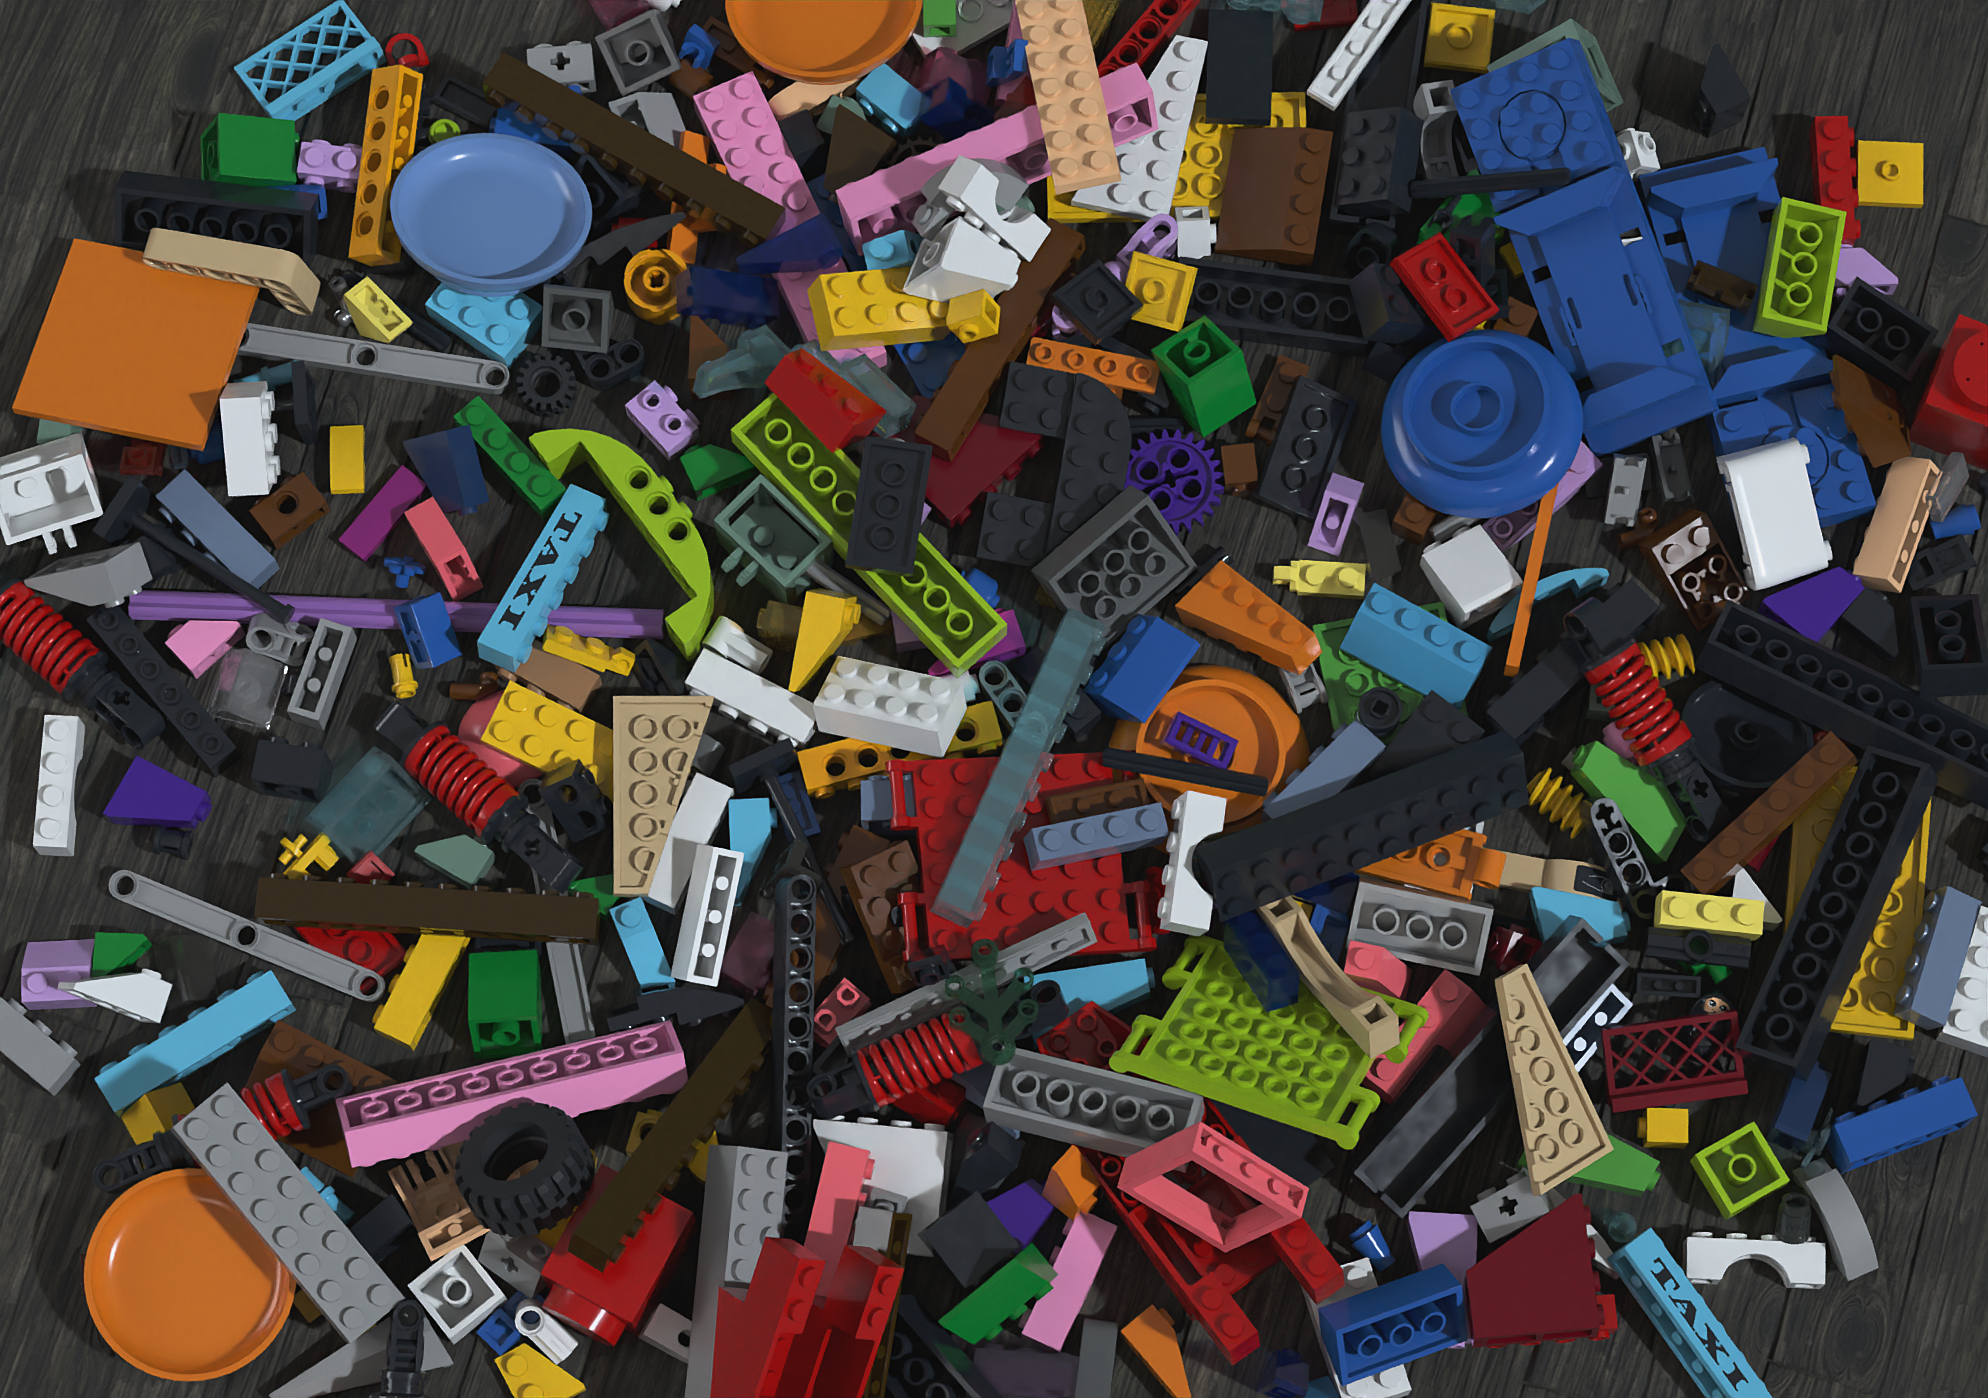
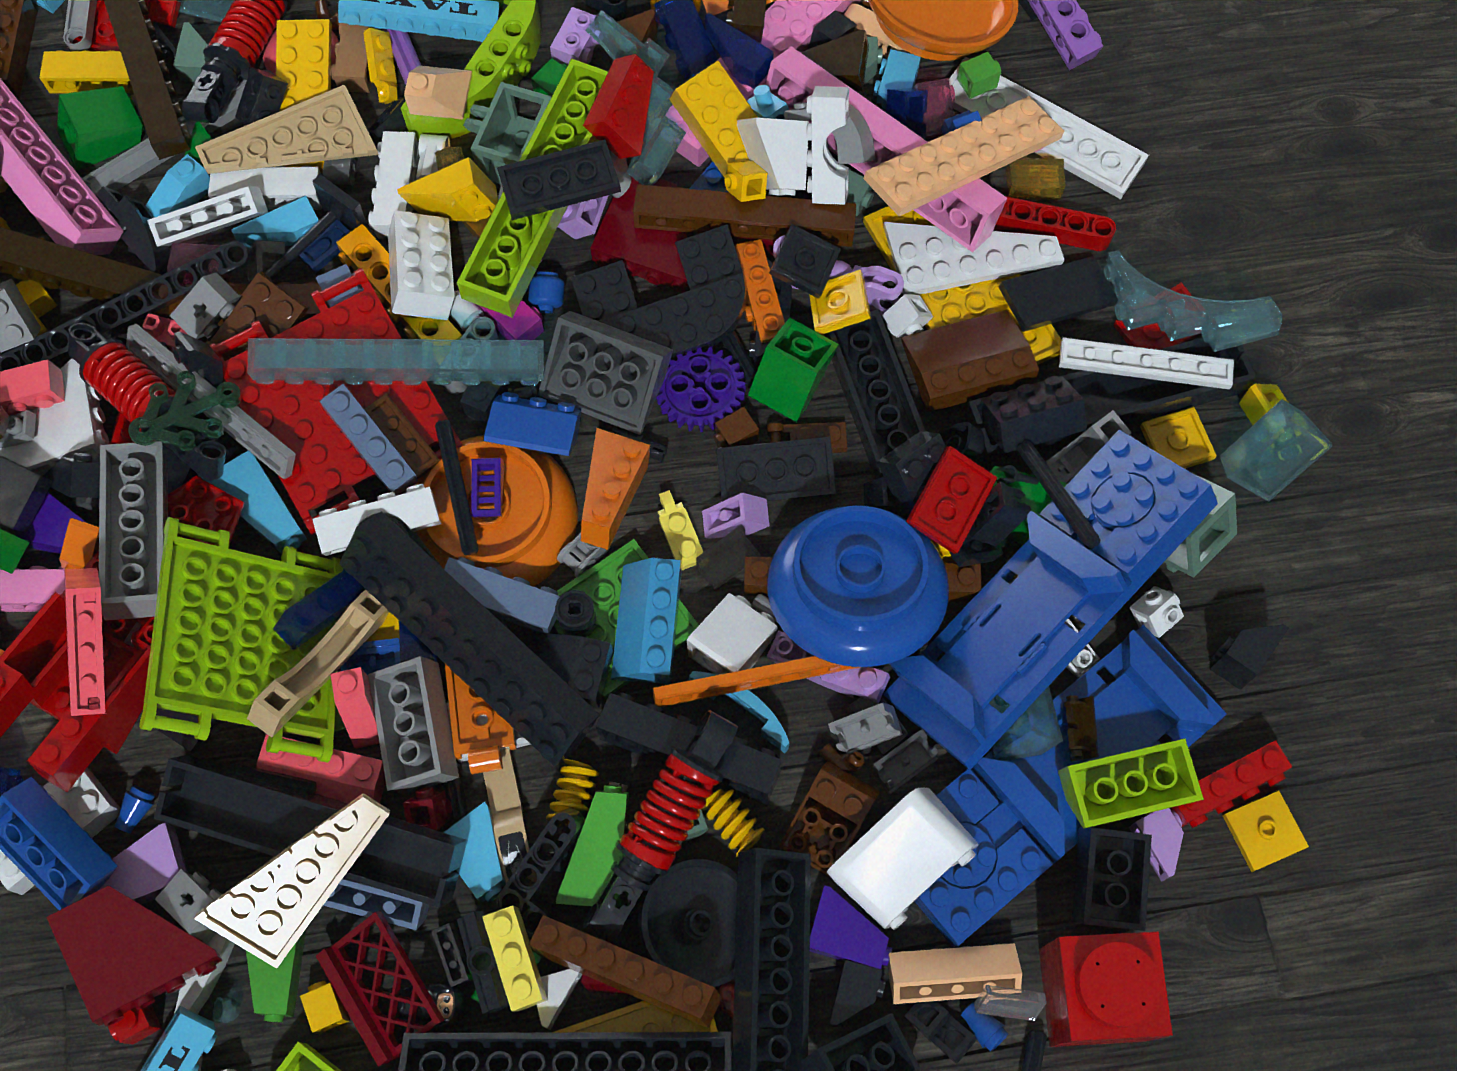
camera: 65 degrees right, 5 degrees down
reddish brown slope [1829,354,1912,468] -> none
none -> light grey brick [170,272,240,339]
none -> light nougat slope [404,66,472,119]

